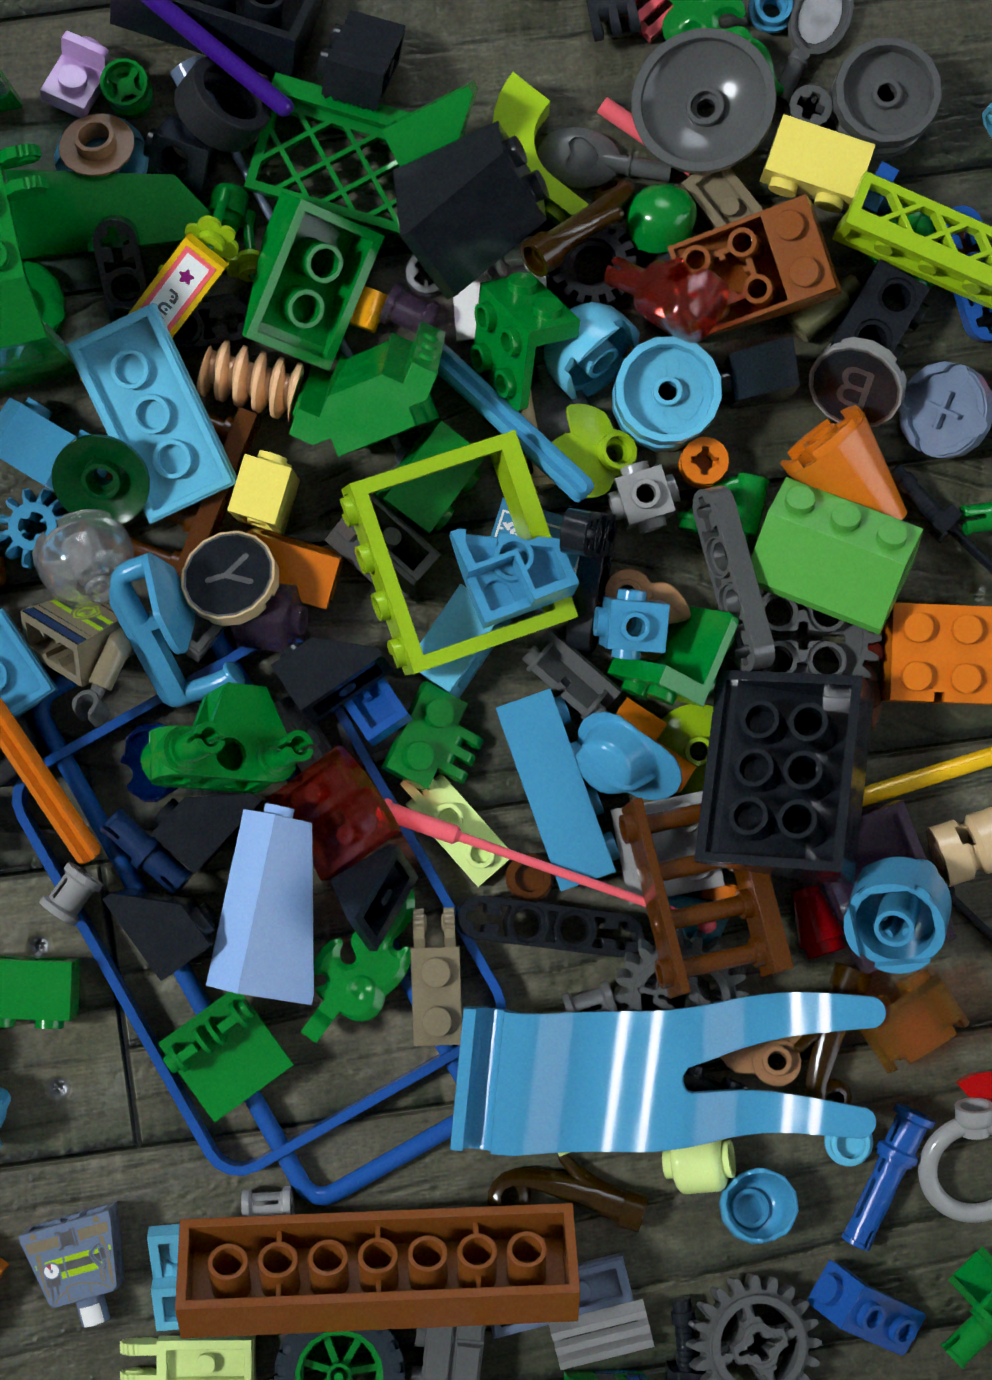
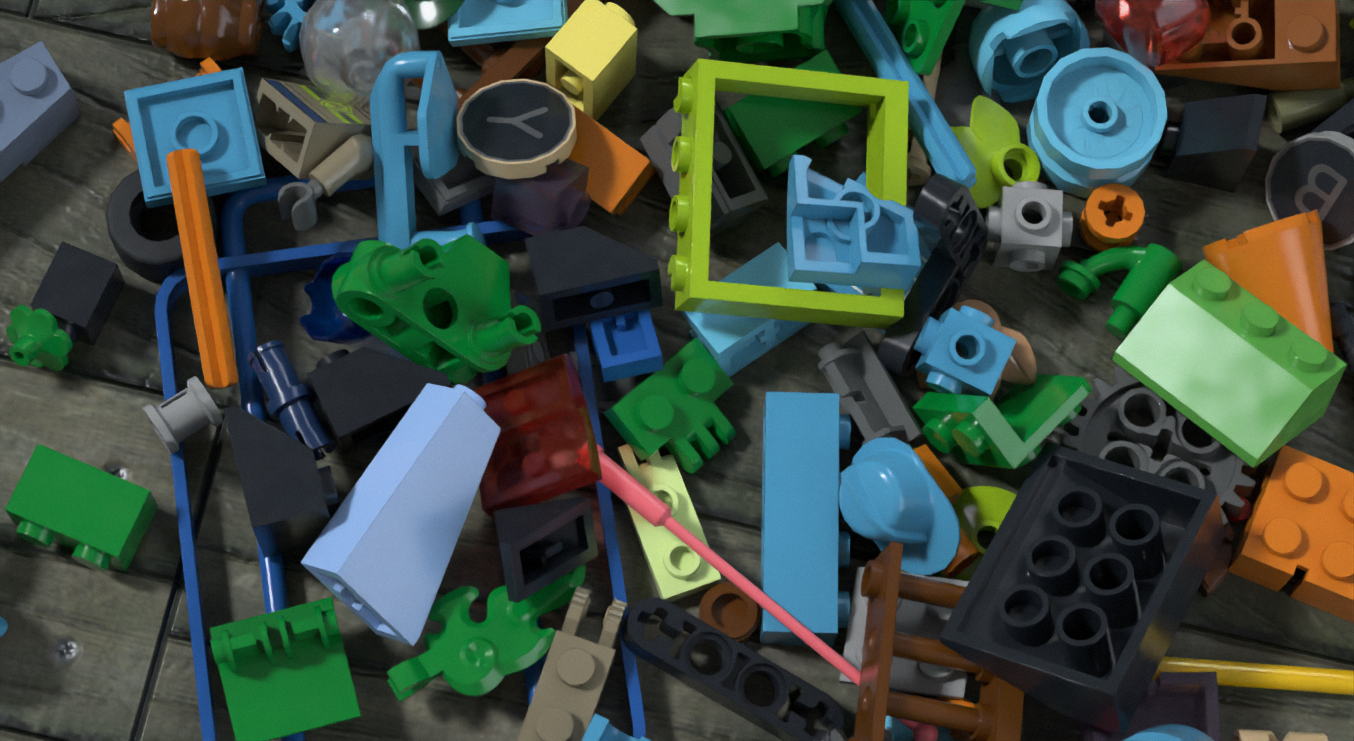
camera: 20 degrees right, 15 degrees down
dark grey beam [692,485,775,671] -> none

